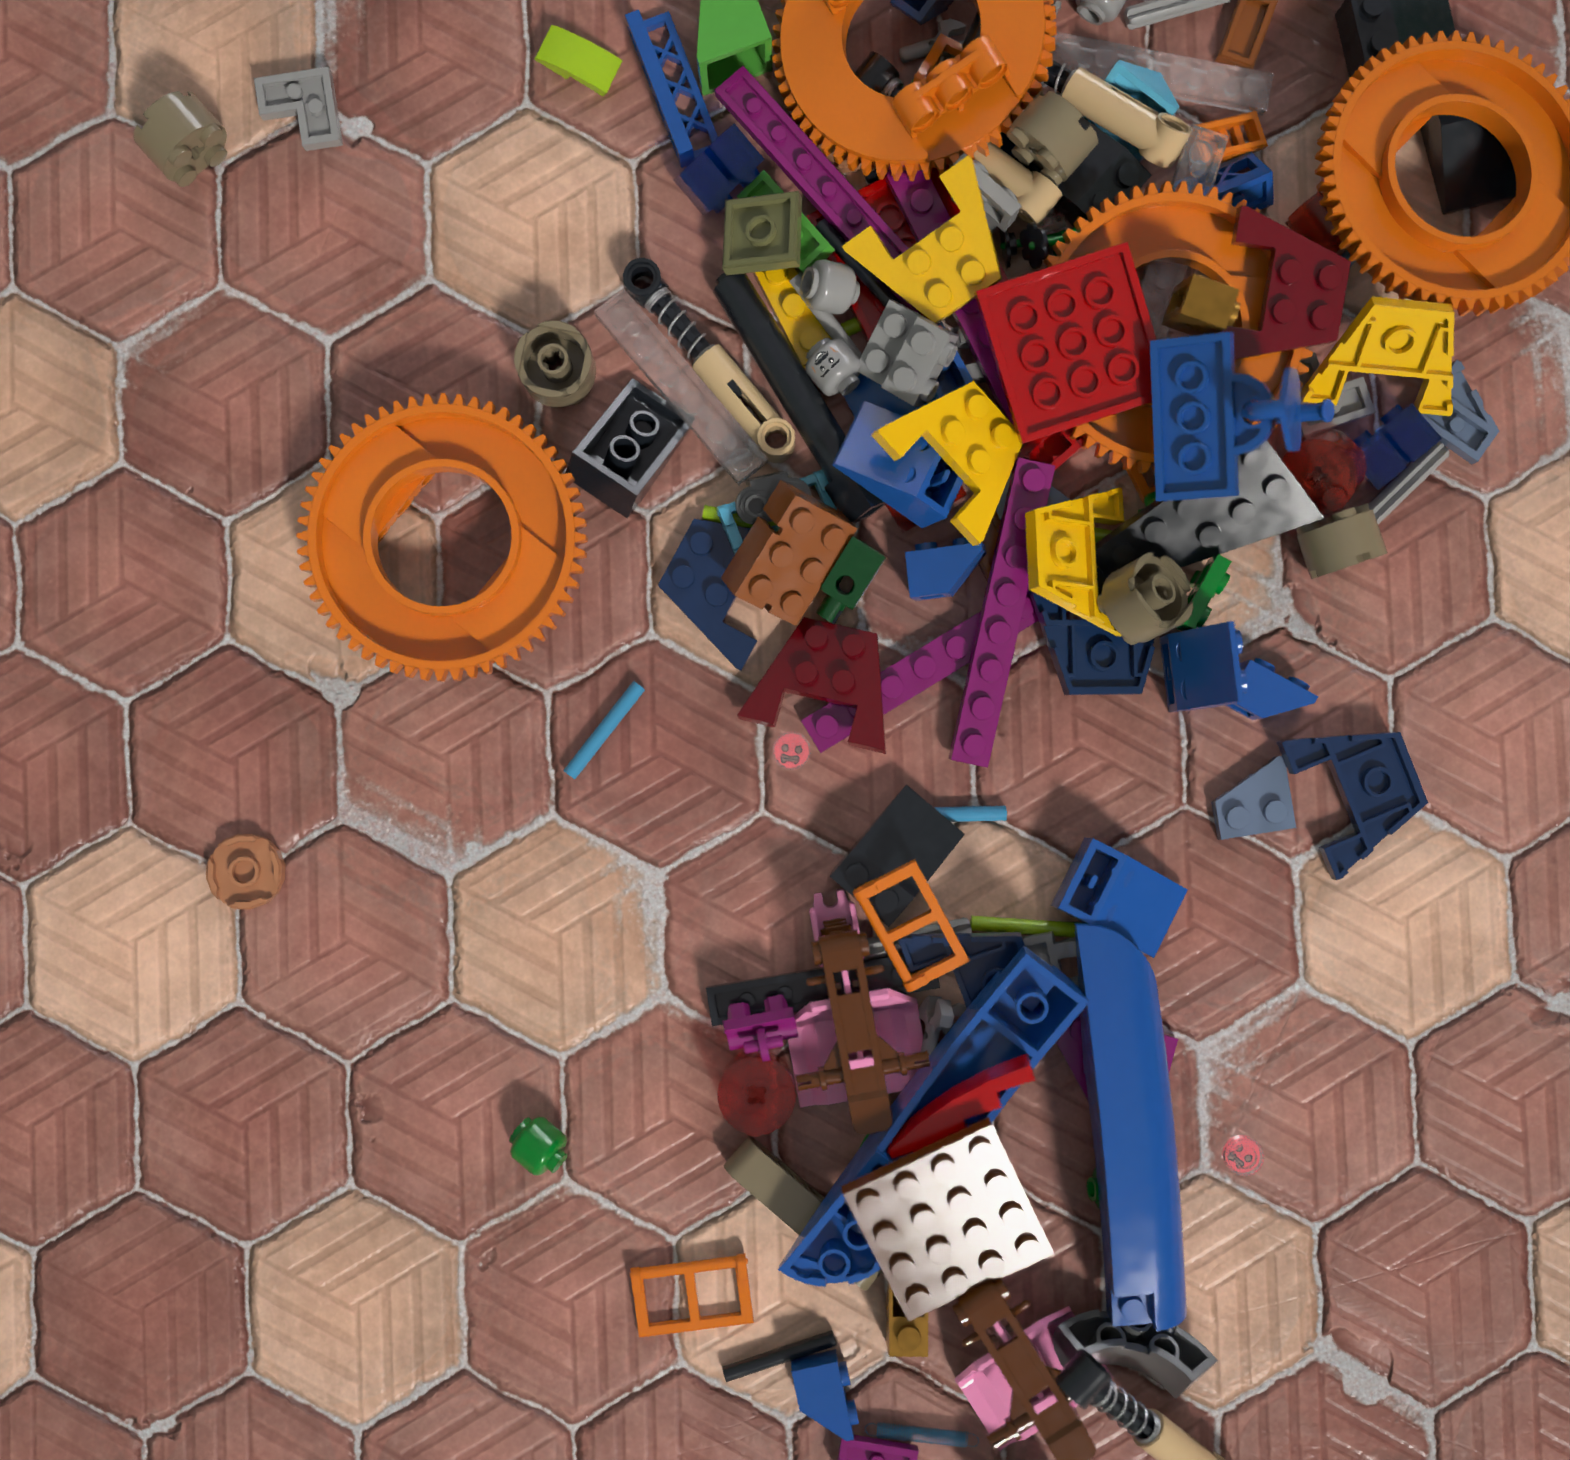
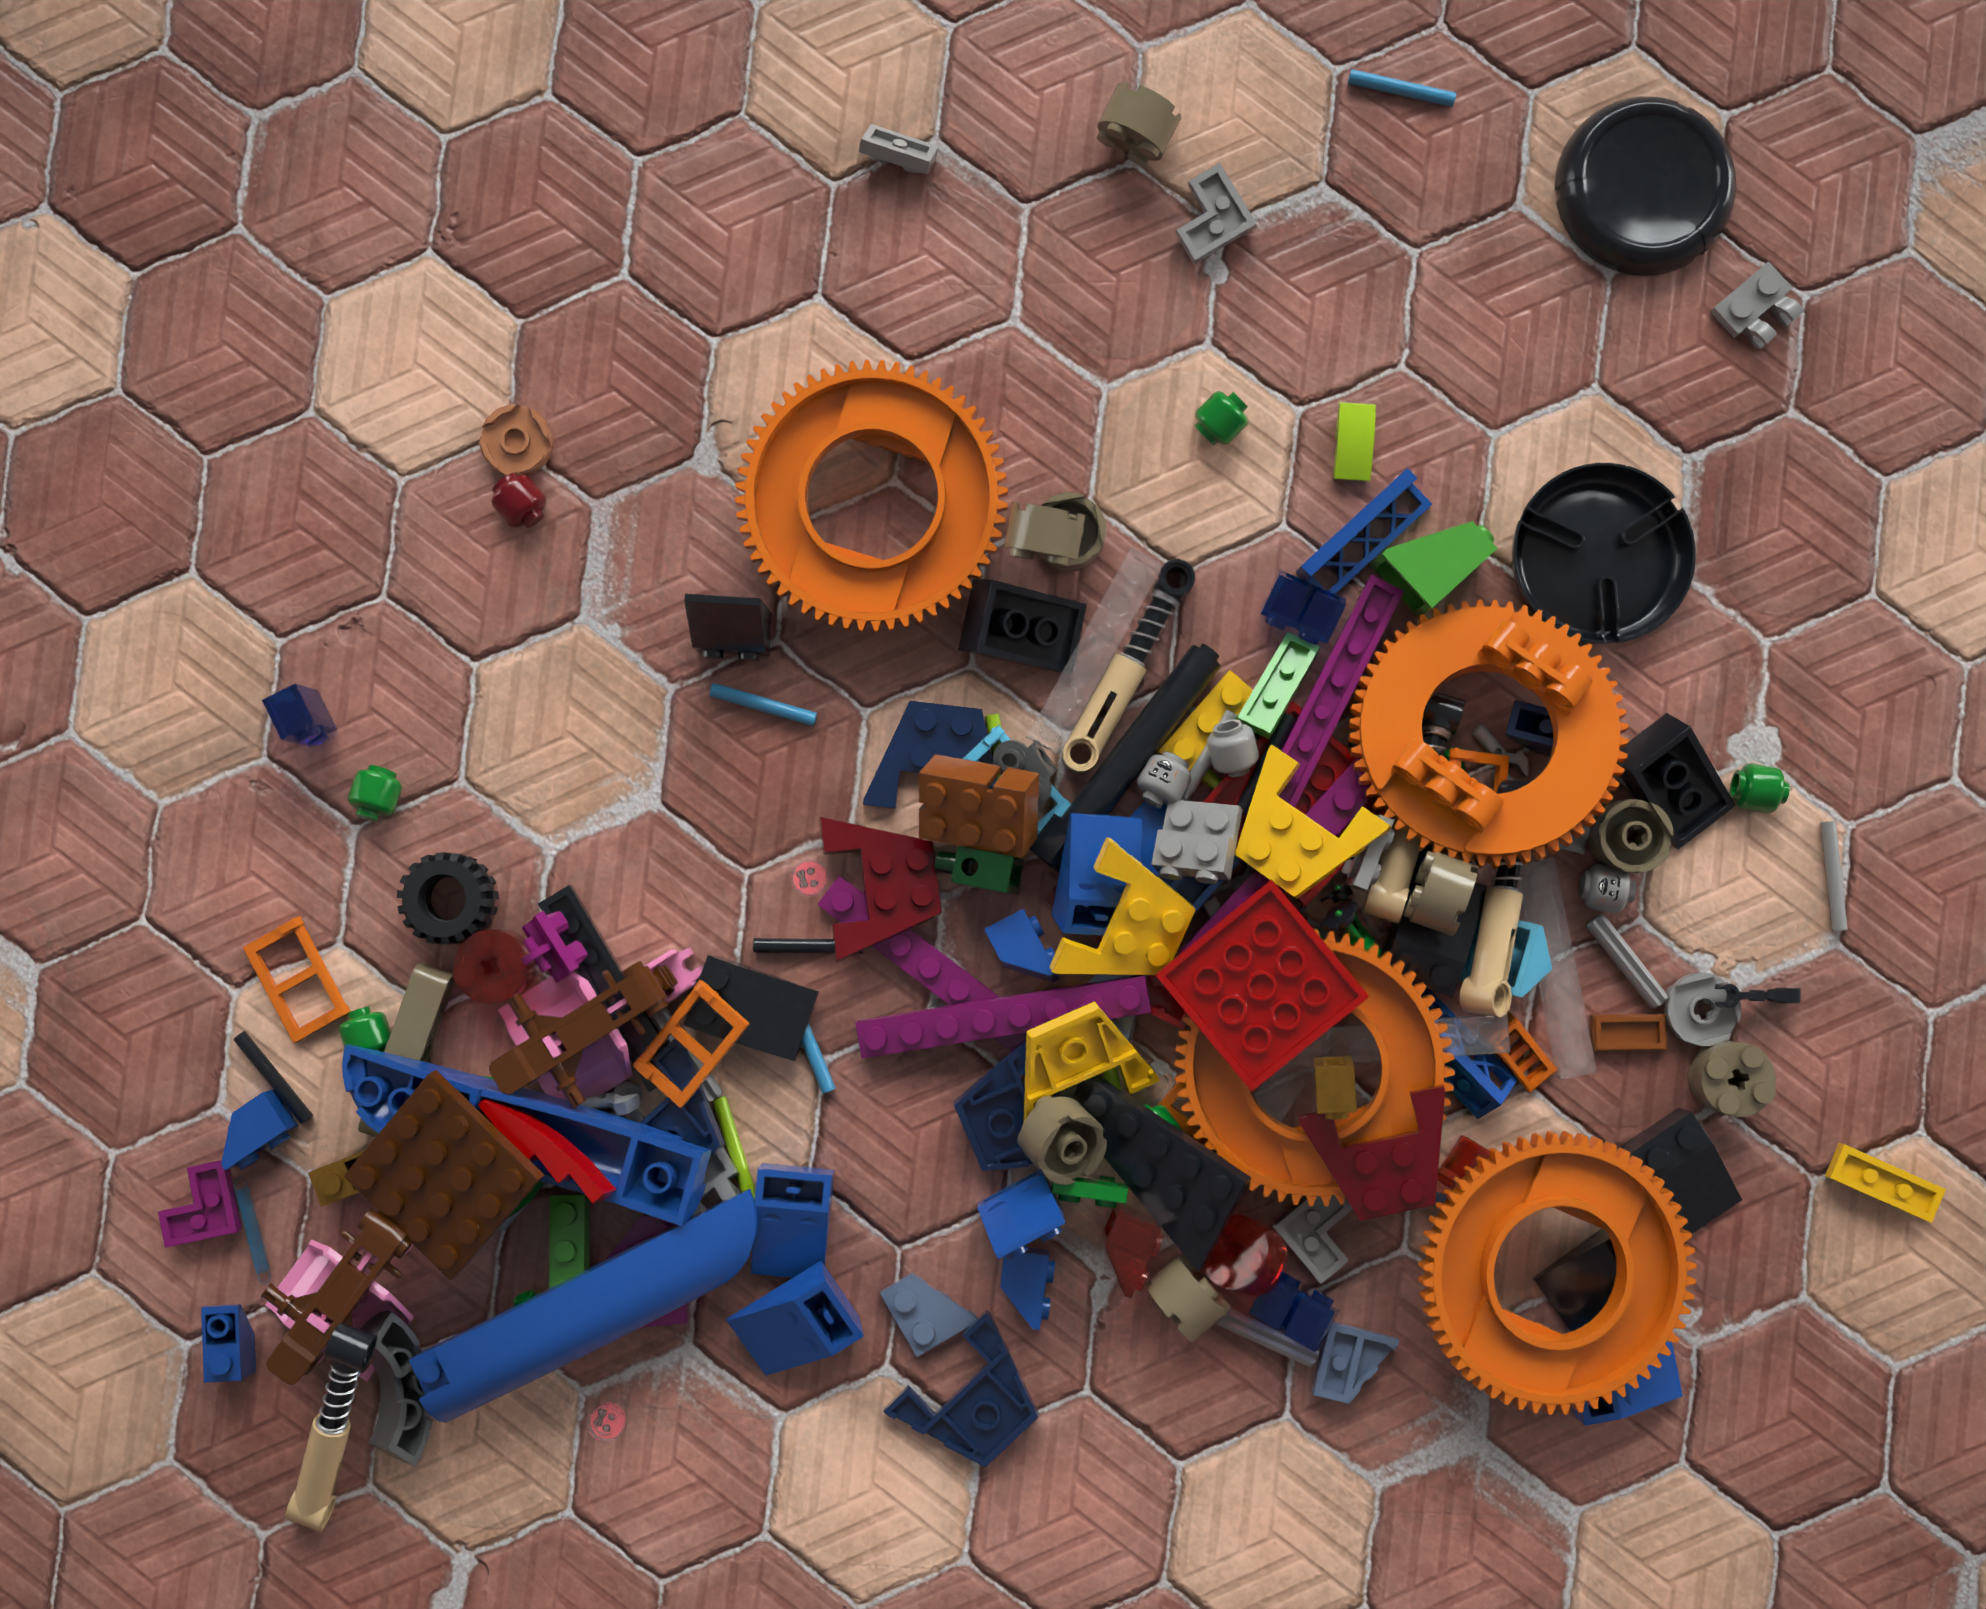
camera: 75 degrees right, 0 degrees up
olive plate [722,191,802,276] -> none
blue plate [1150,332,1335,501] -> none
yellow wing [1300,296,1454,416] -> none
none -> clear blue piece [262,683,337,747]
none -> green head [339,1006,391,1052]
none -> black tyre [396,852,499,945]
none -> dark red head [491,473,546,528]
none -> bright green plate [549,1195,590,1289]
none -> black slope [684,594,772,662]
none -> blue slope [727,1261,864,1376]
none -> black piece [753,938,863,954]
none -> light grey plate [859,124,939,174]
none -> dark tan brick [1004,502,1086,567]
none -> clear red slope [1102,1202,1164,1298]
none -> green head [1194,391,1248,445]

